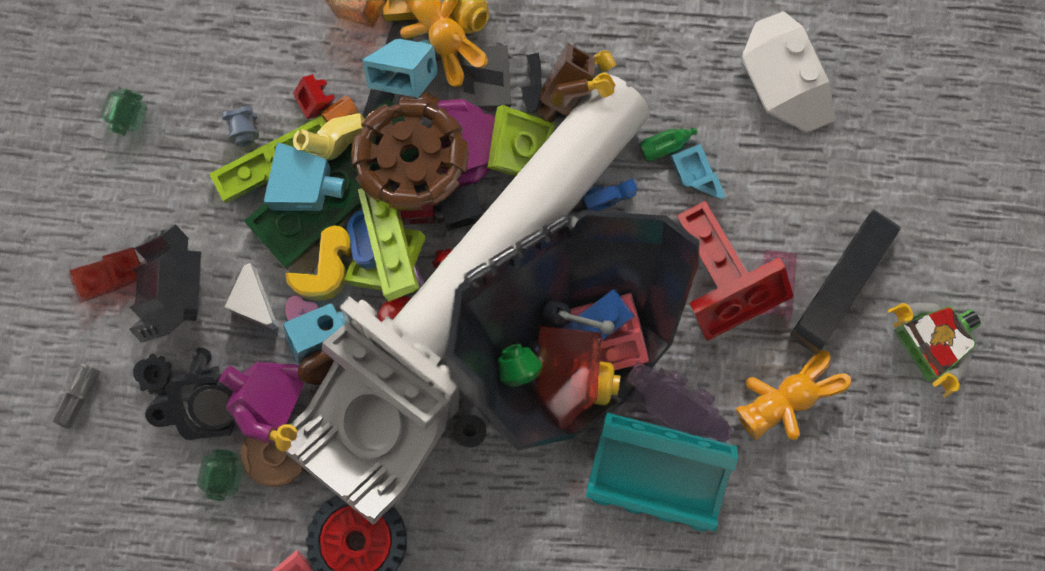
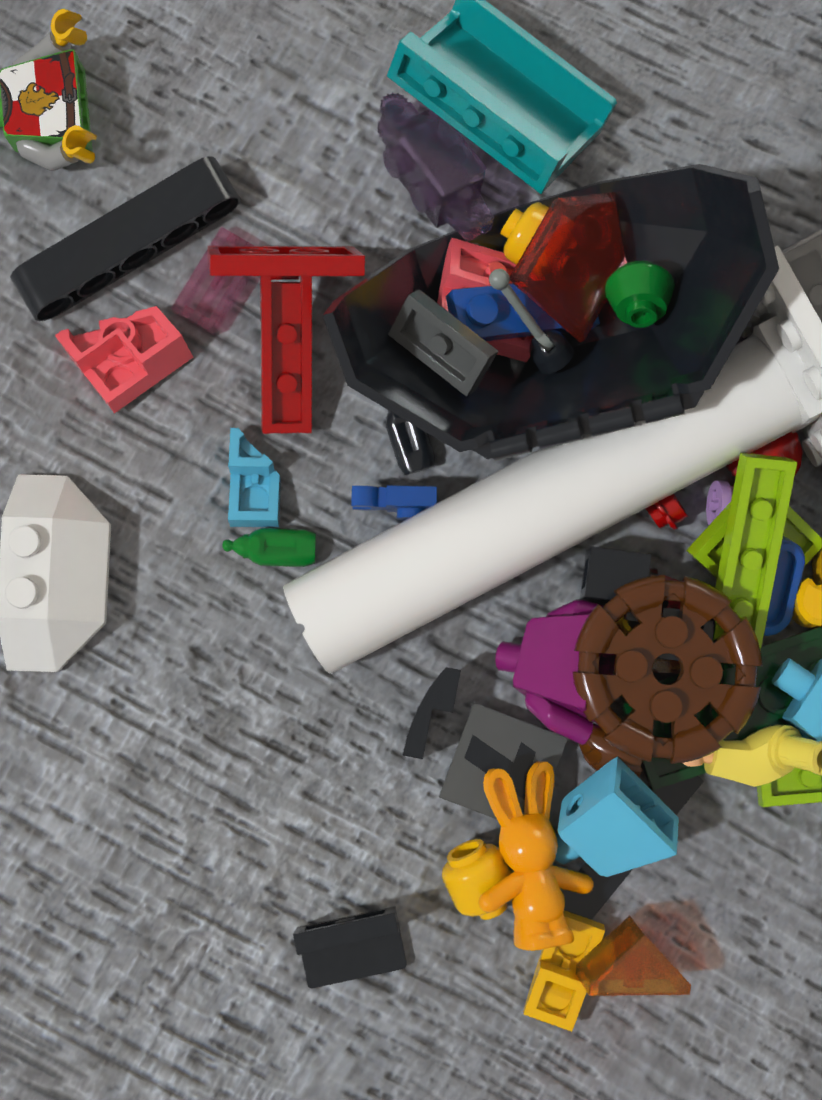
camera: 155 degrees left, 5 degrees up
red tile [293,74,335,119] -> none
orange tile [320,95,358,123] -> none
lime tile [487,105,555,177] -> none
reddish brown torso [537,43,616,122] -> none
light orange animal [735,350,851,441] -> none
none -> coral slope [55,306,194,414]
none -> dark grey plate [388,290,499,396]

